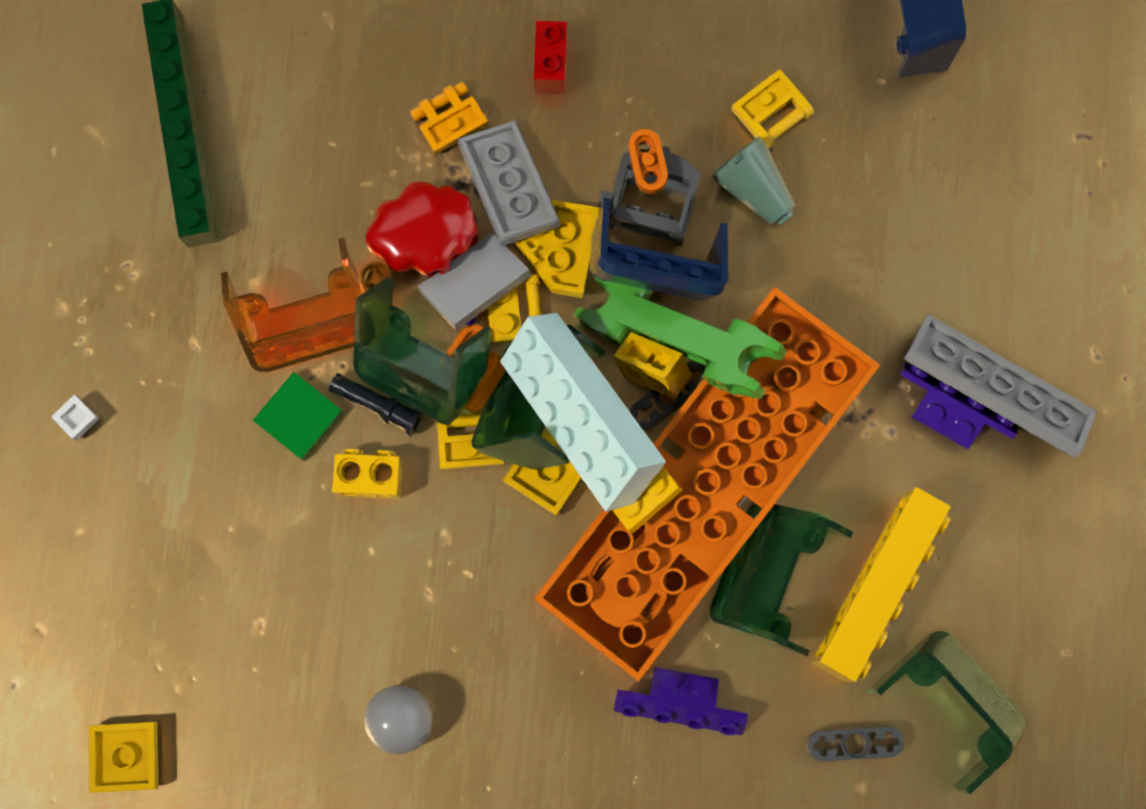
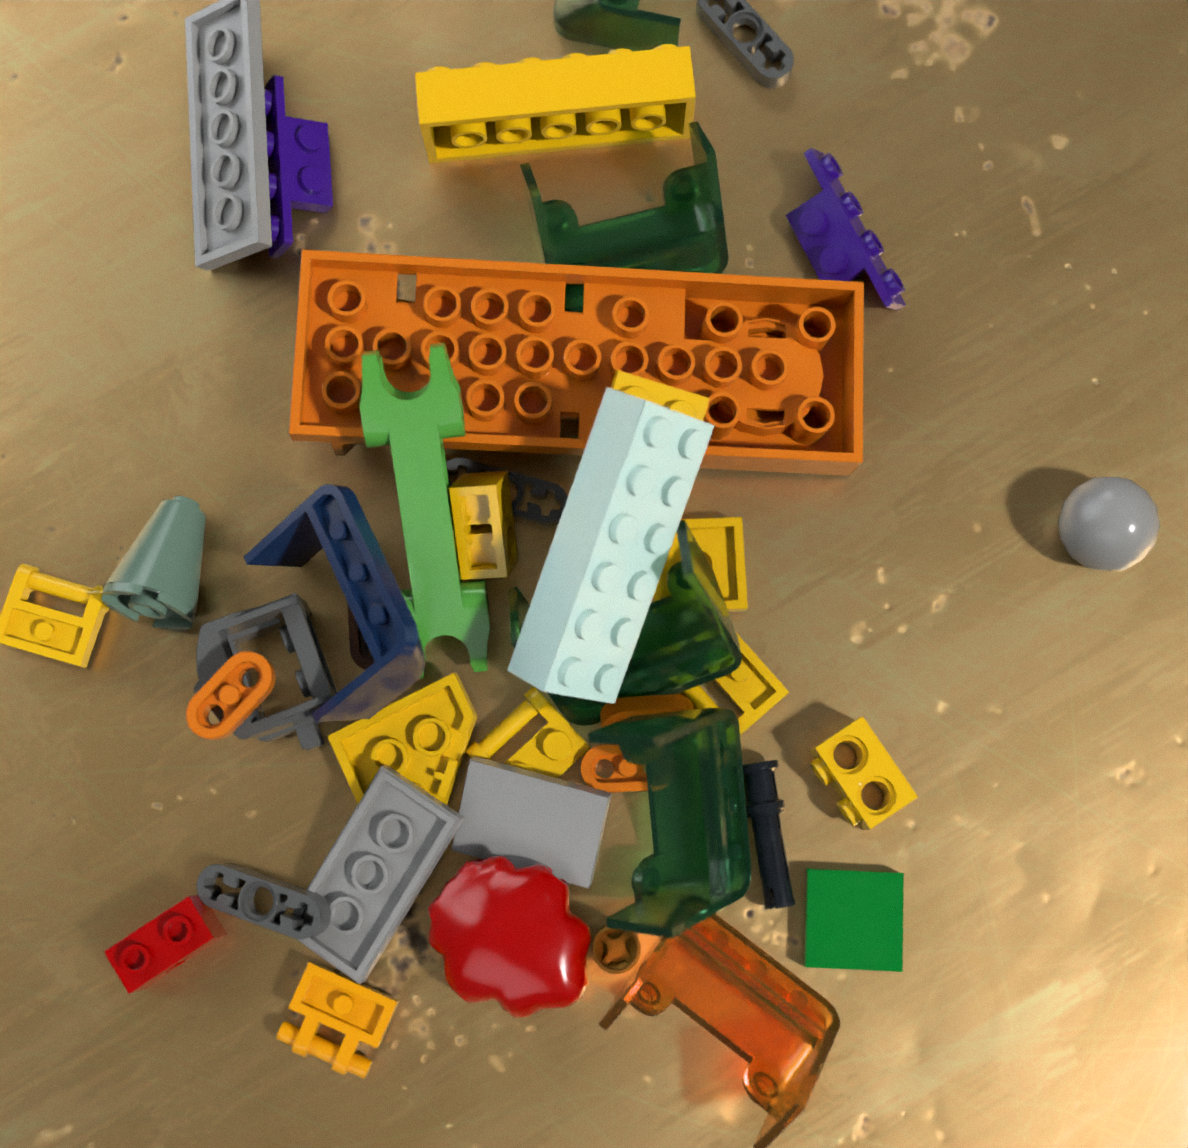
camera: 130 degrees left, 0 degrees up
none -> dark grey beam [197,863,331,939]

